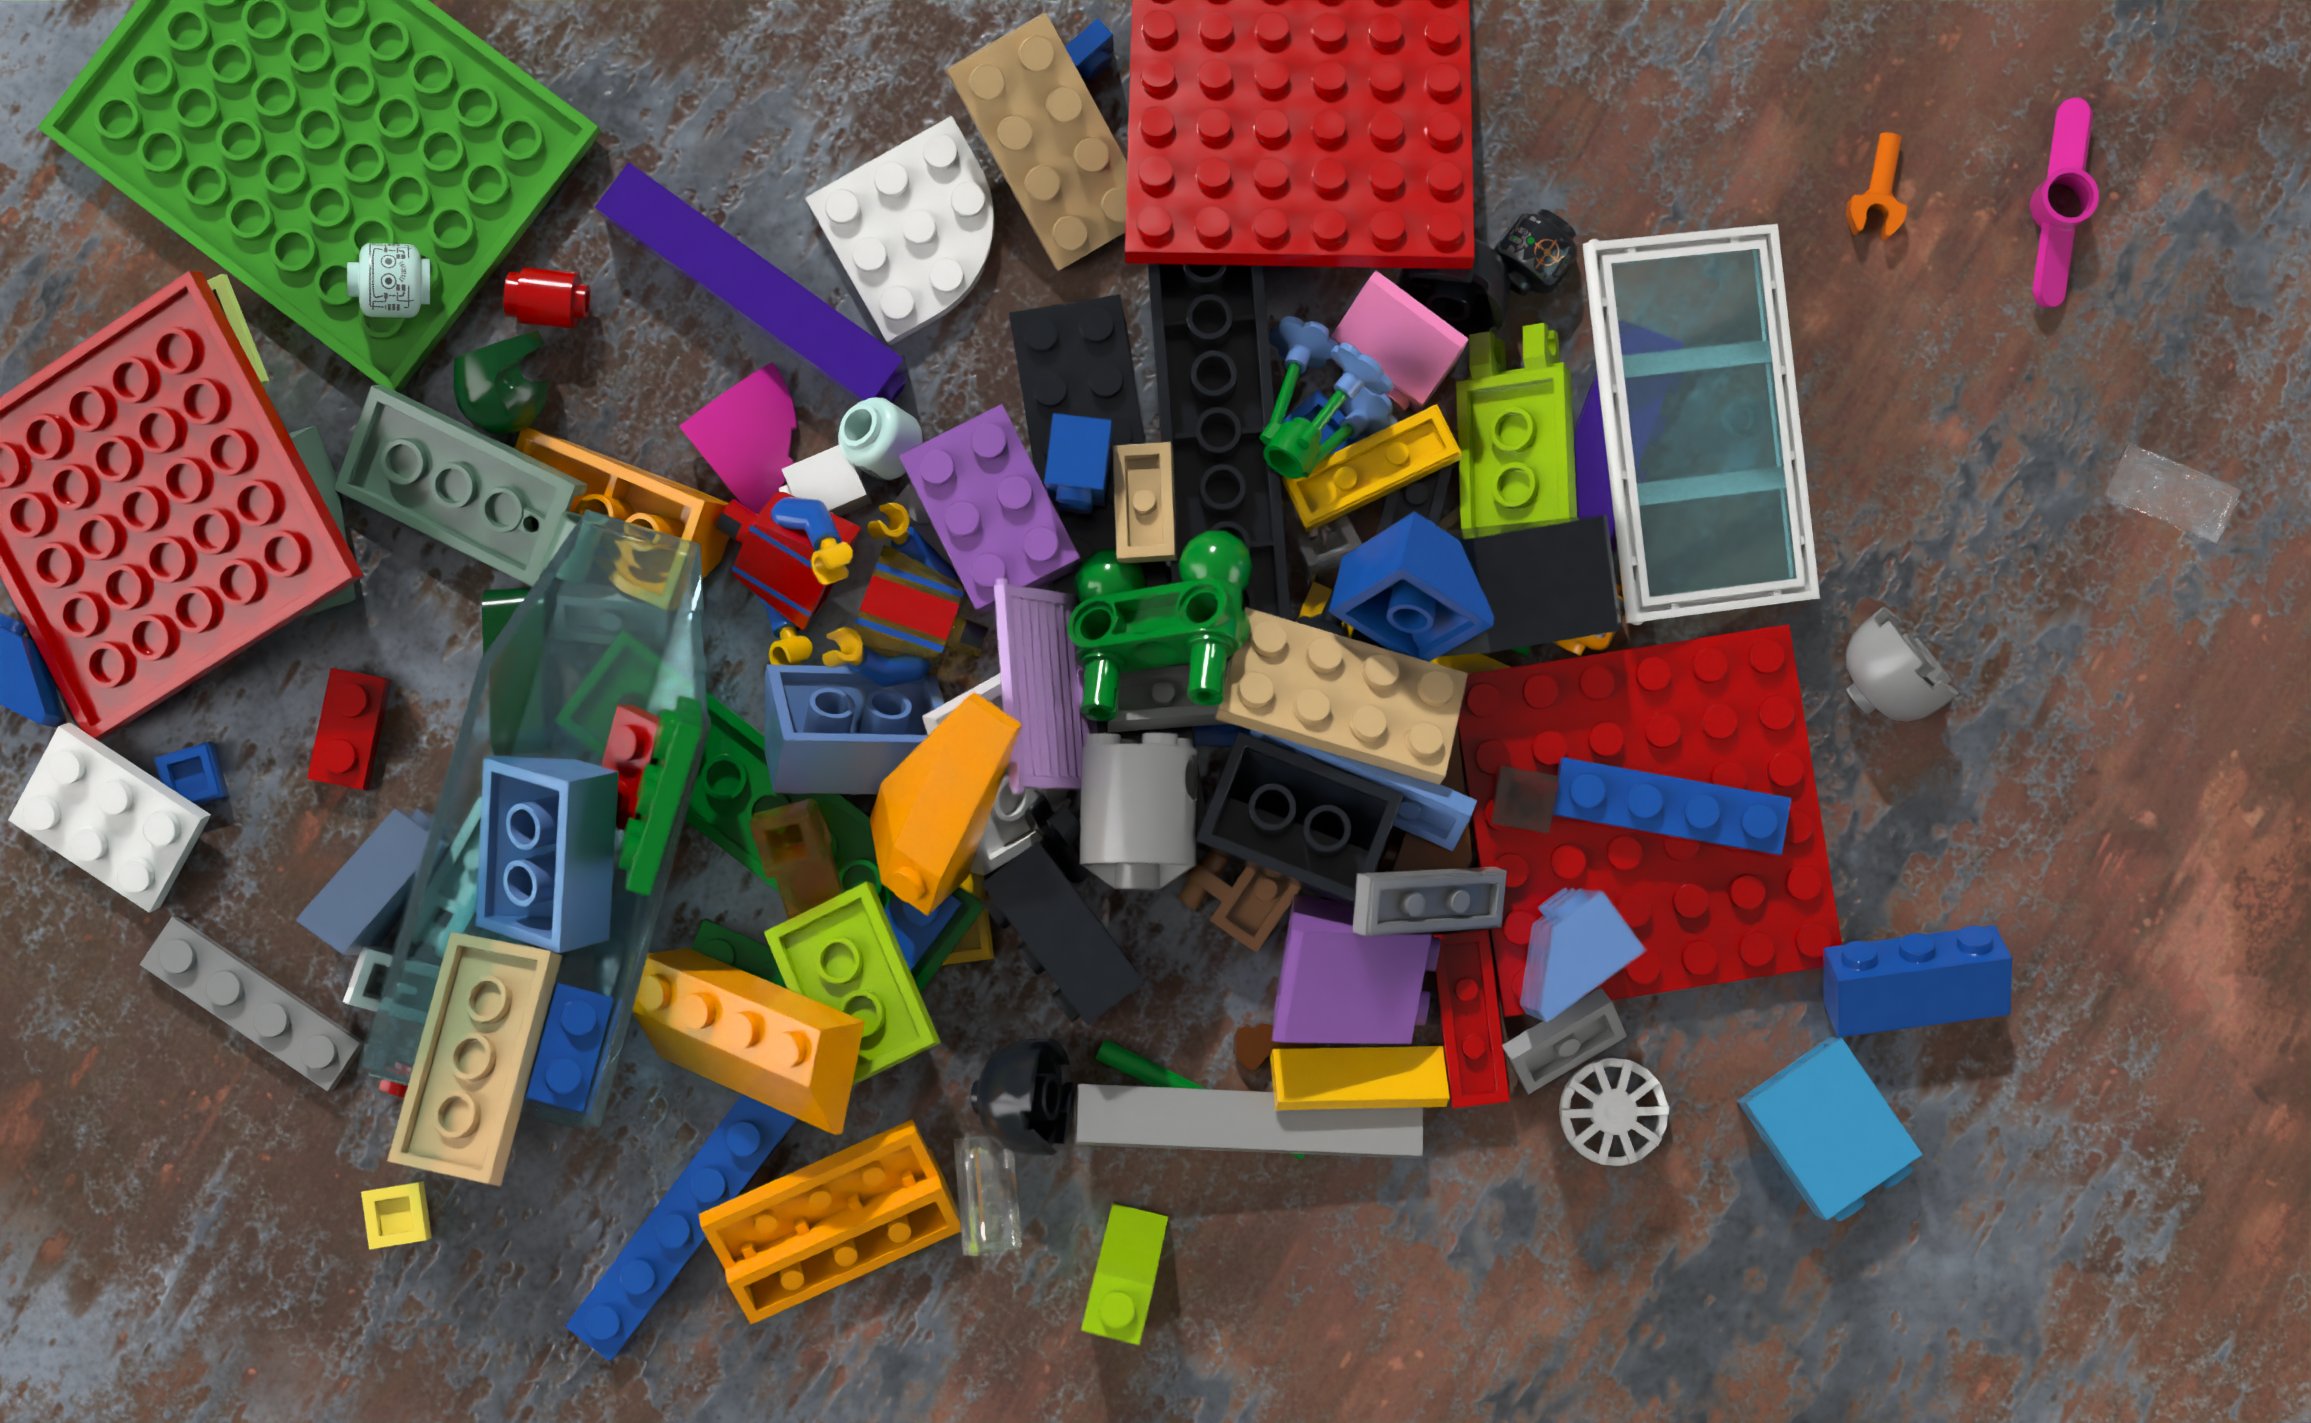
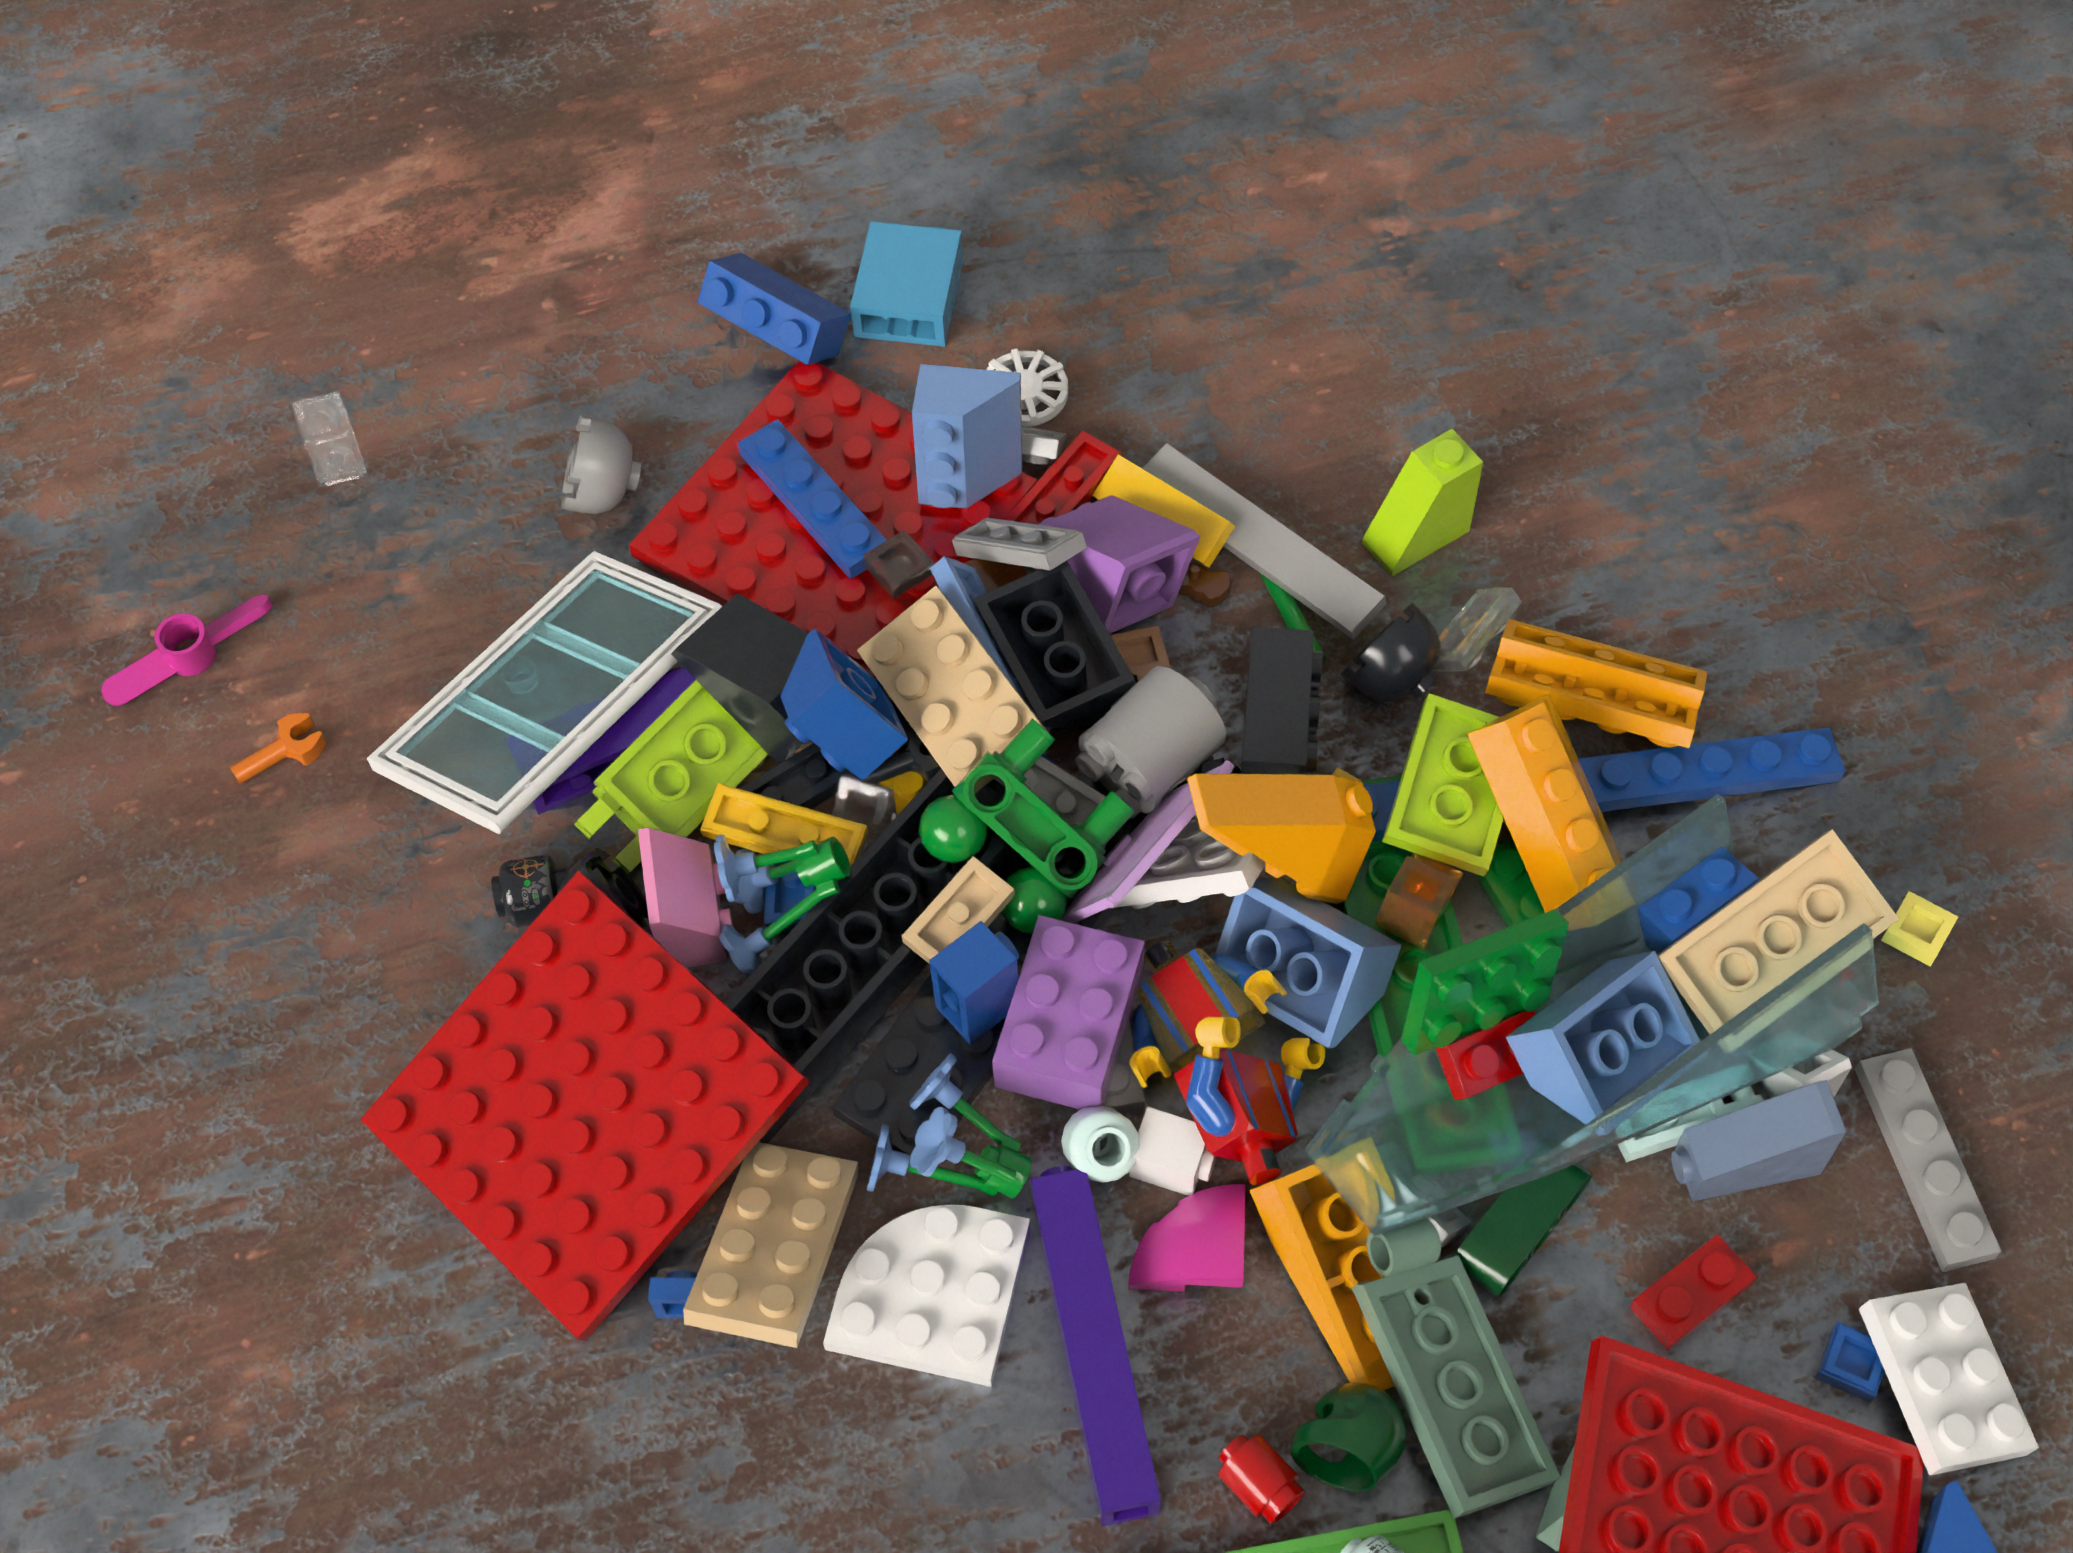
camera: 140 degrees left, 25 degrees down
none -> plant [866,1053,1032,1199]

